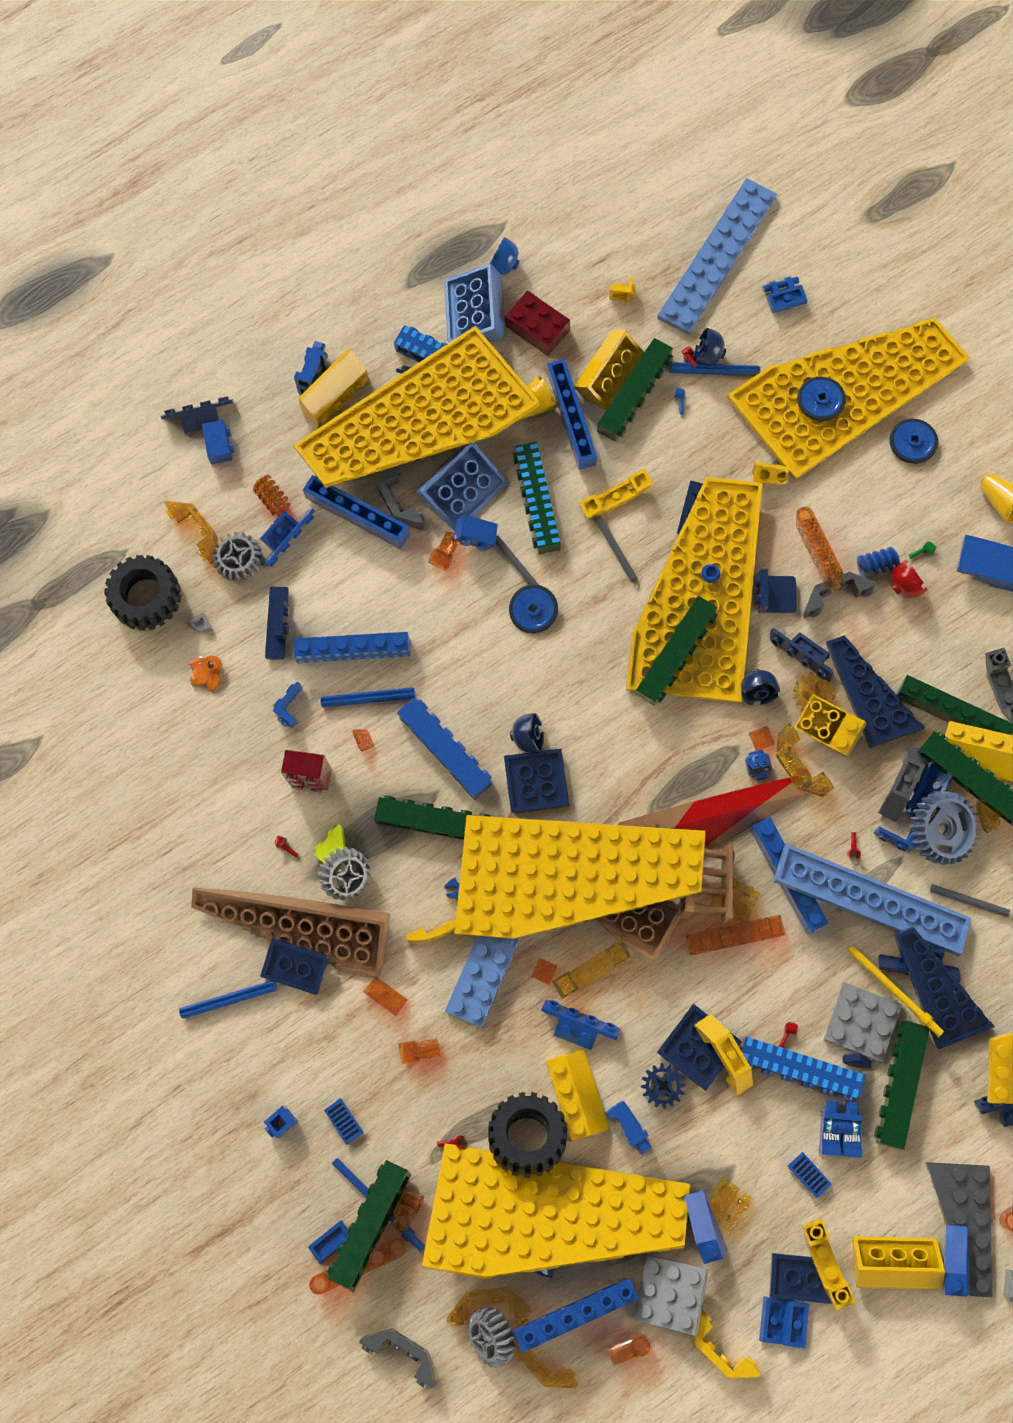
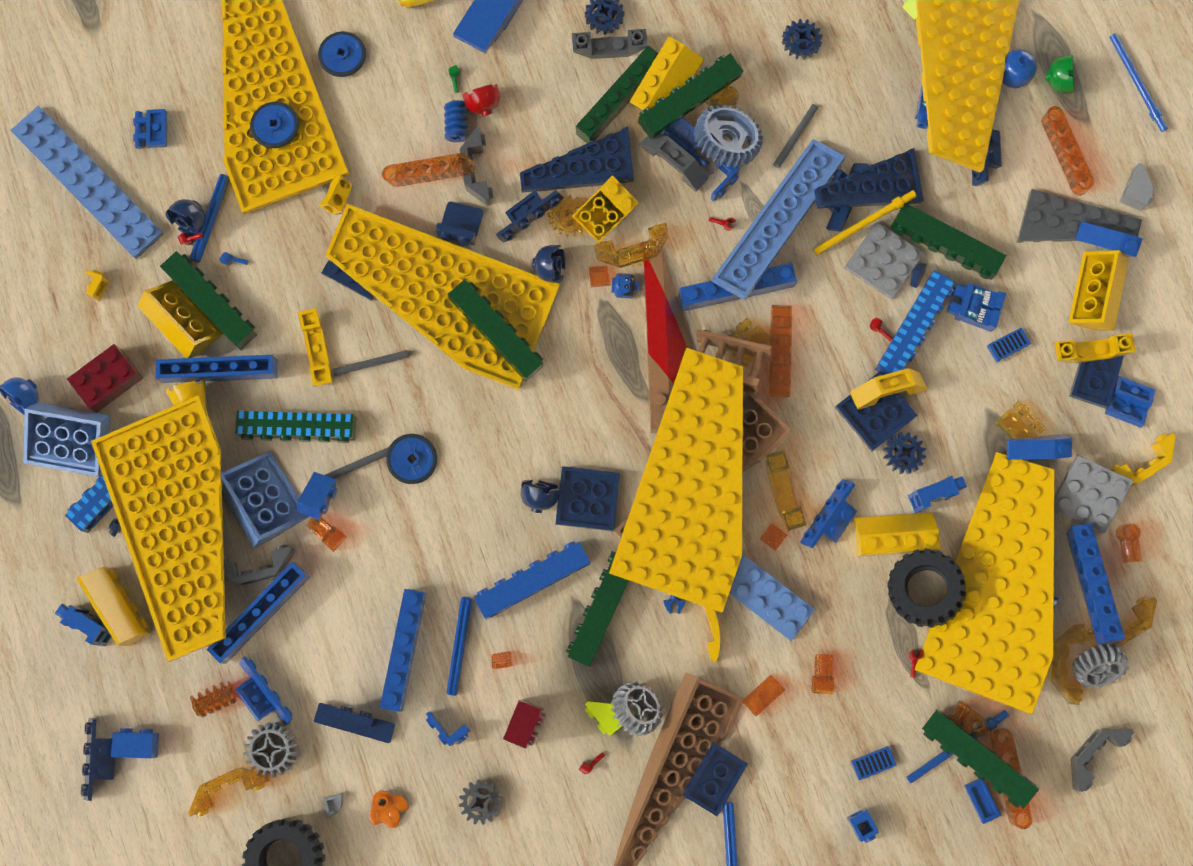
camera: 80 degrees left, 5 degrees up
blue plate [701,564,720,583] -> none
none -> dark grey gear [459,779,503,825]

